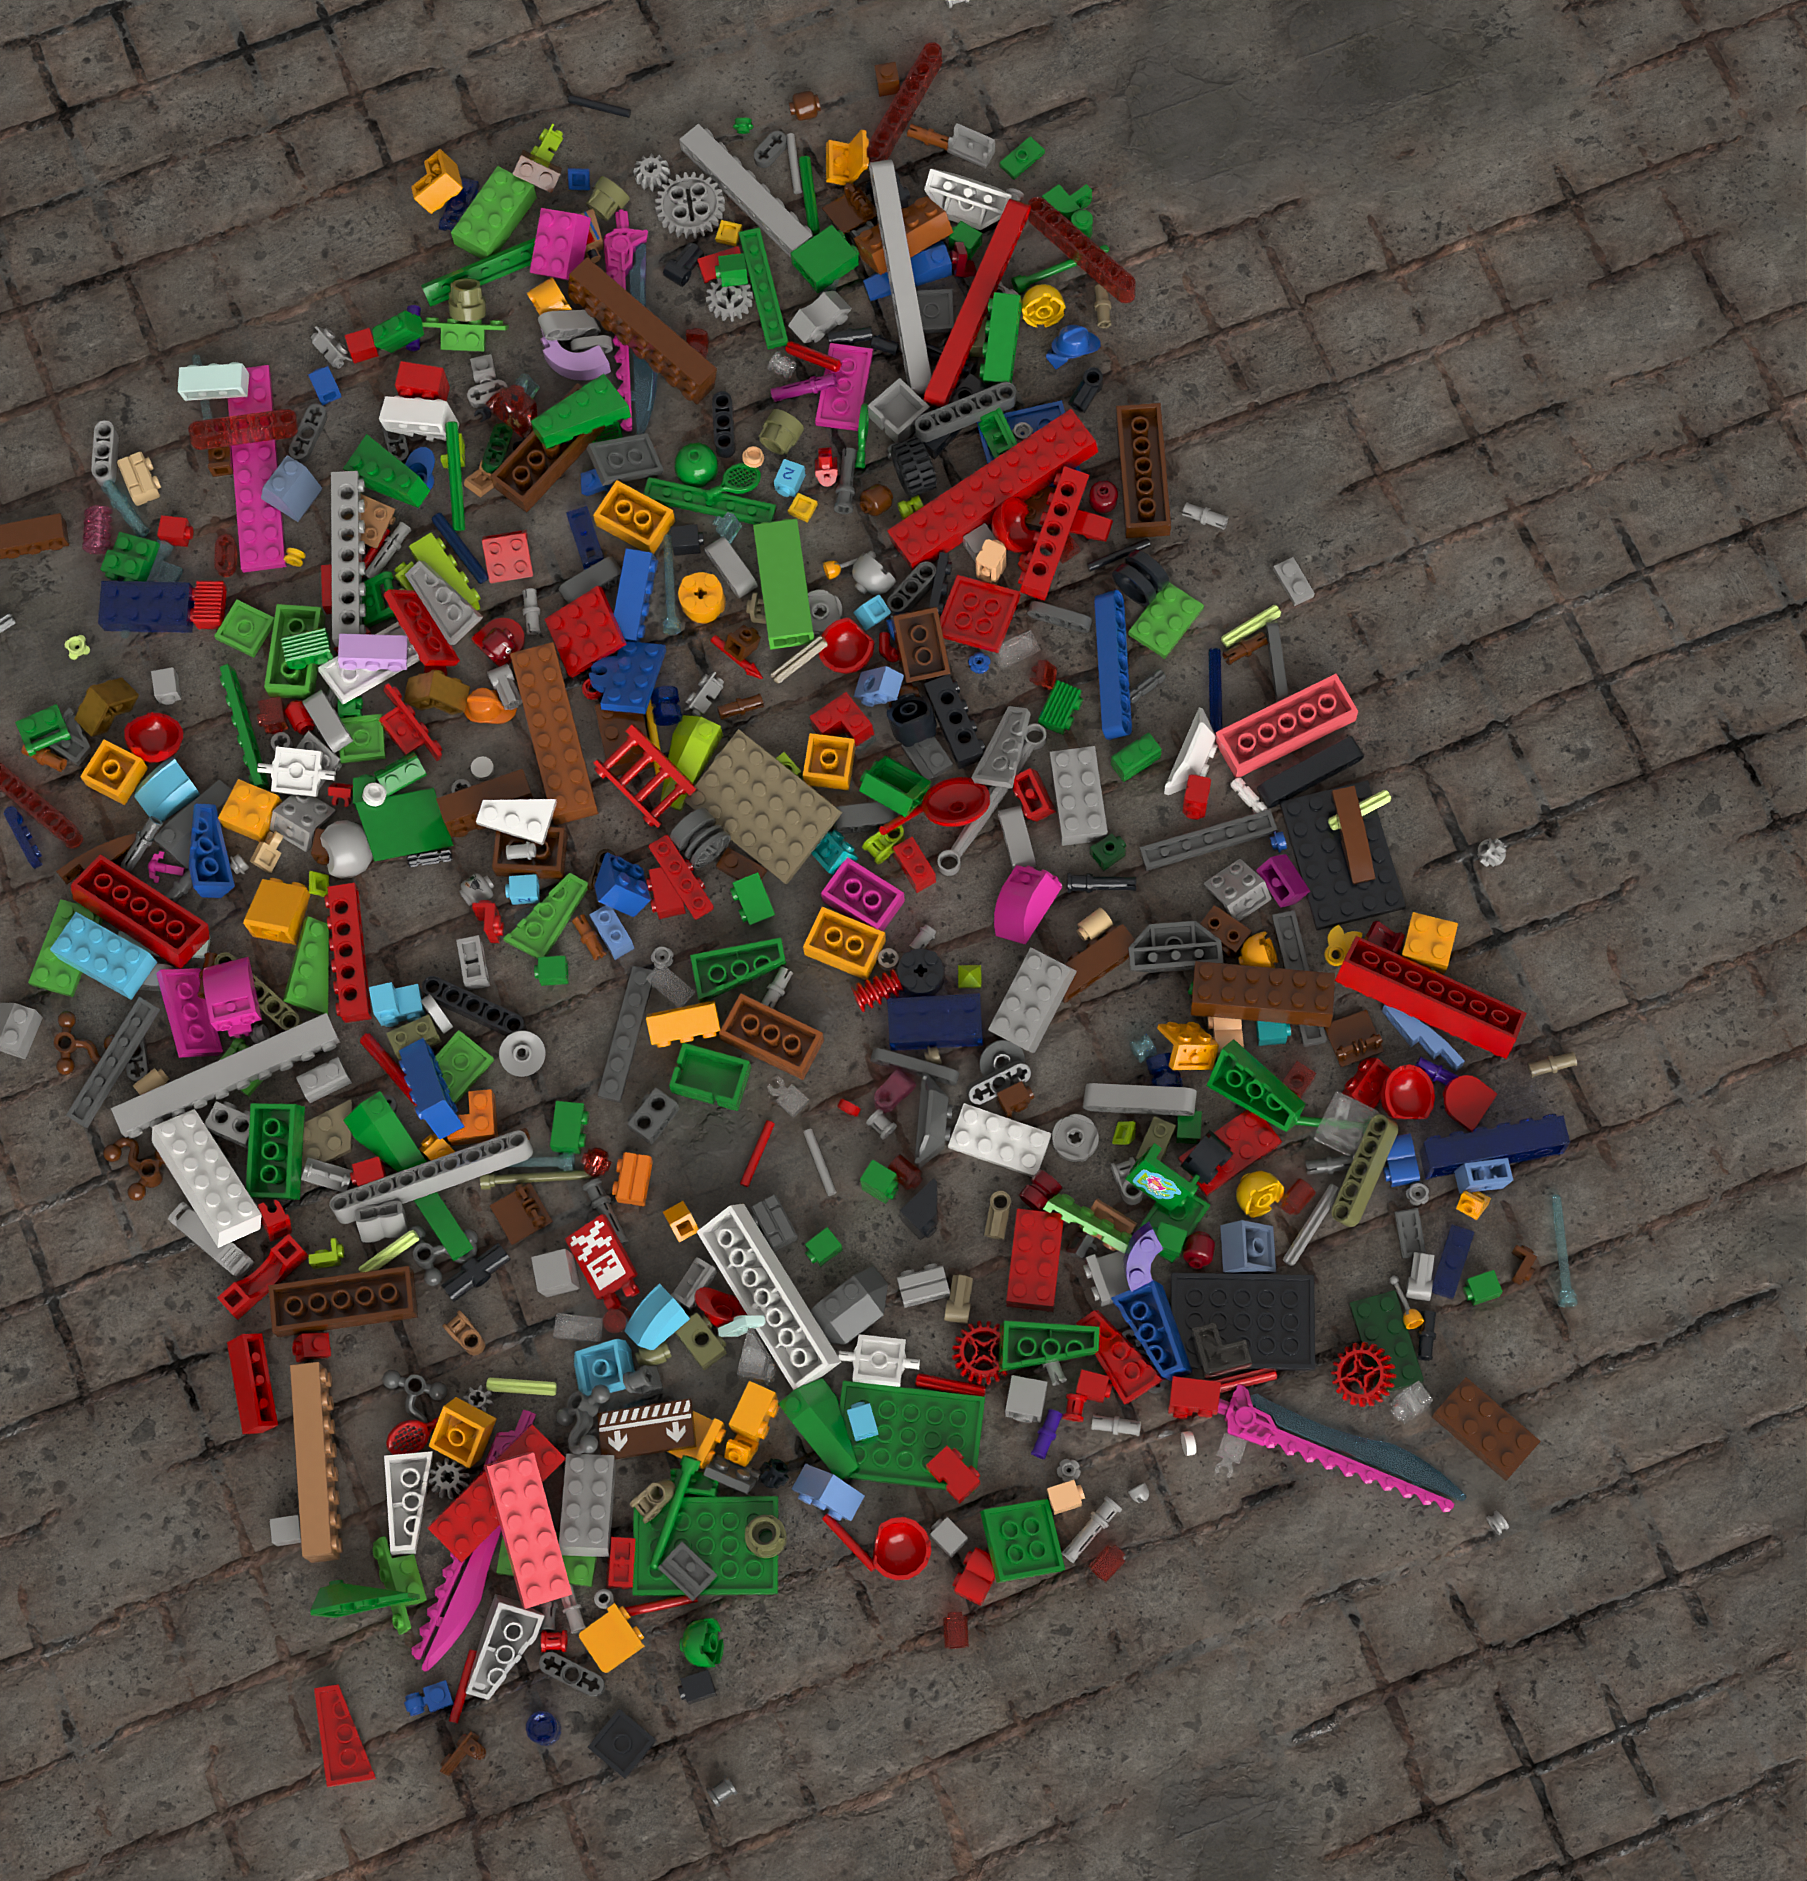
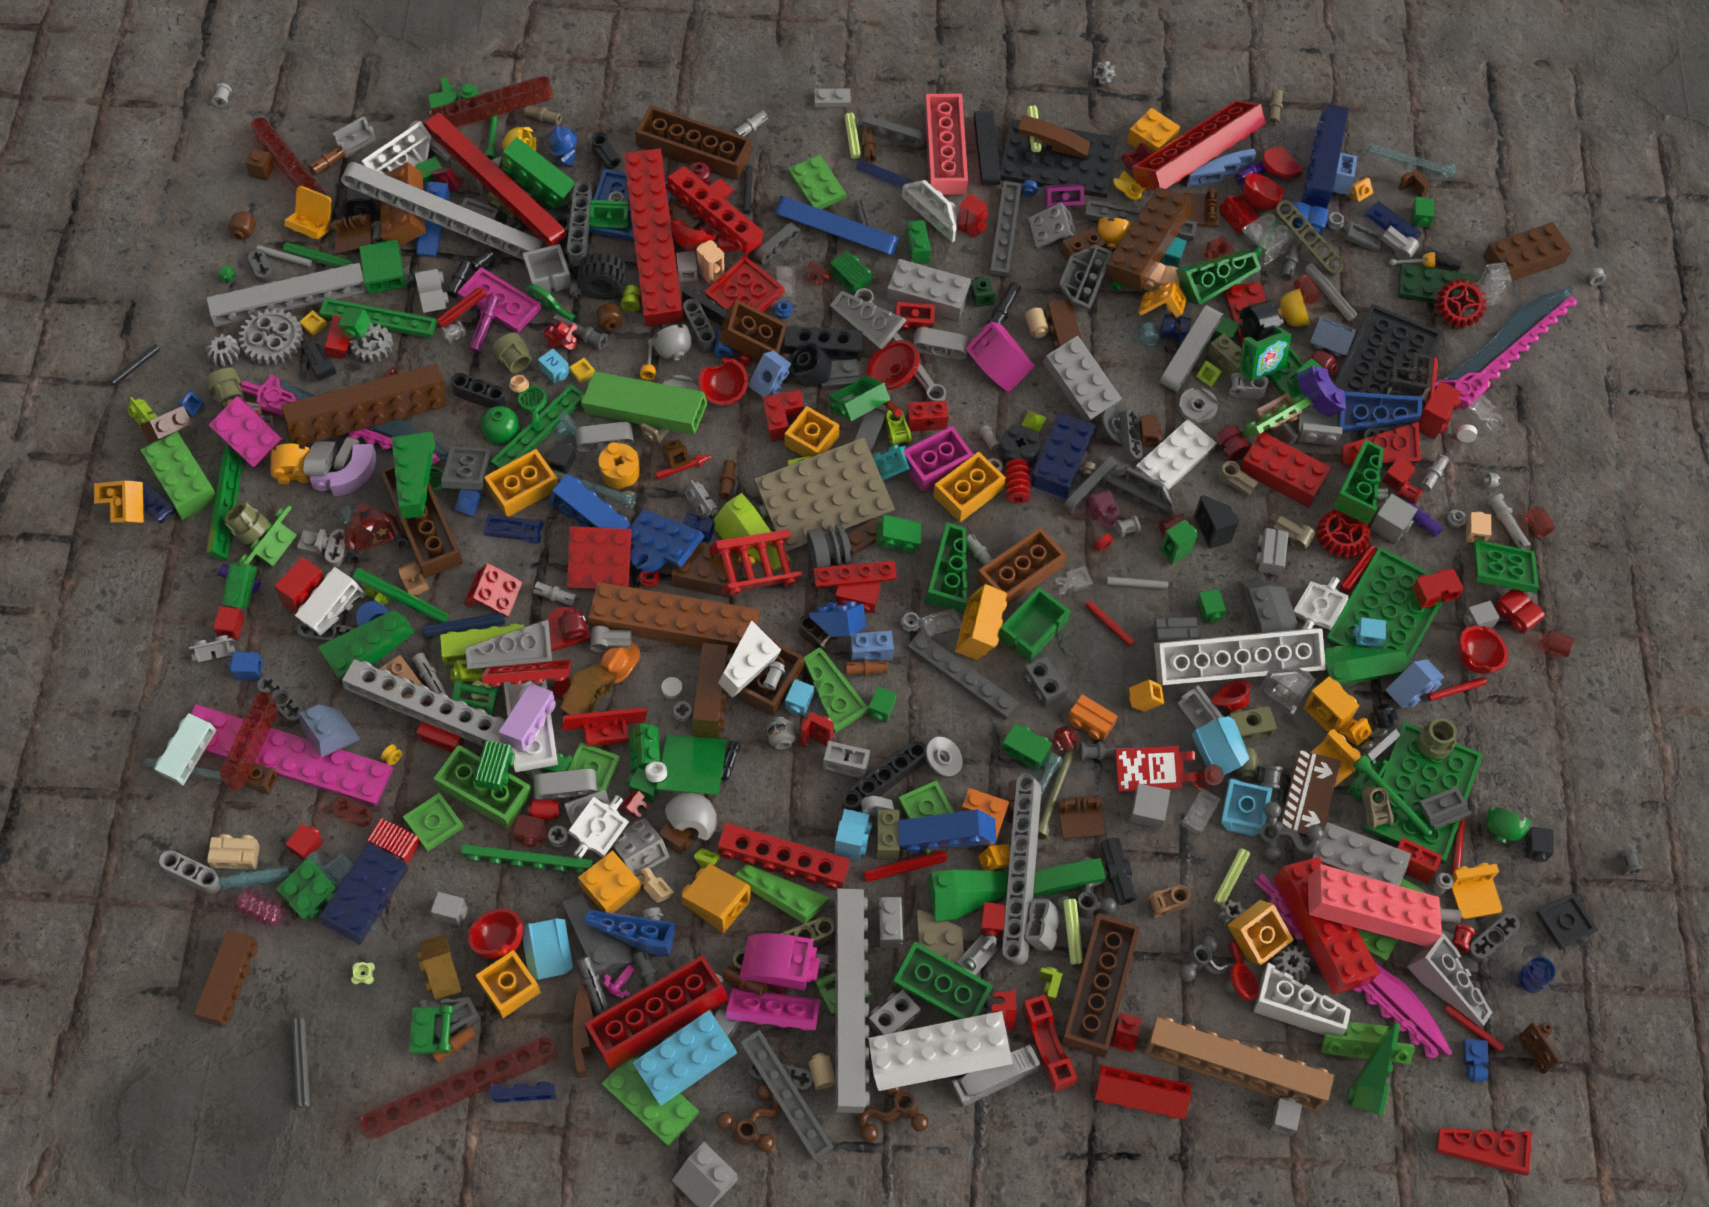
camera: 75 degrees left, 10 degrees down
dark green beam [481,423,513,474] -> none
dark grey beam [559,556,622,604] -> none
light aqua plate [718,1315,766,1337] -> none
axle [771,635,828,683] -> none
medium azure brick [853,595,891,631] -> none
green plate [999,136,1045,180] -> none
black wheel [1112,549,1169,606] -> none
white axle [1230,777,1267,814] -> none

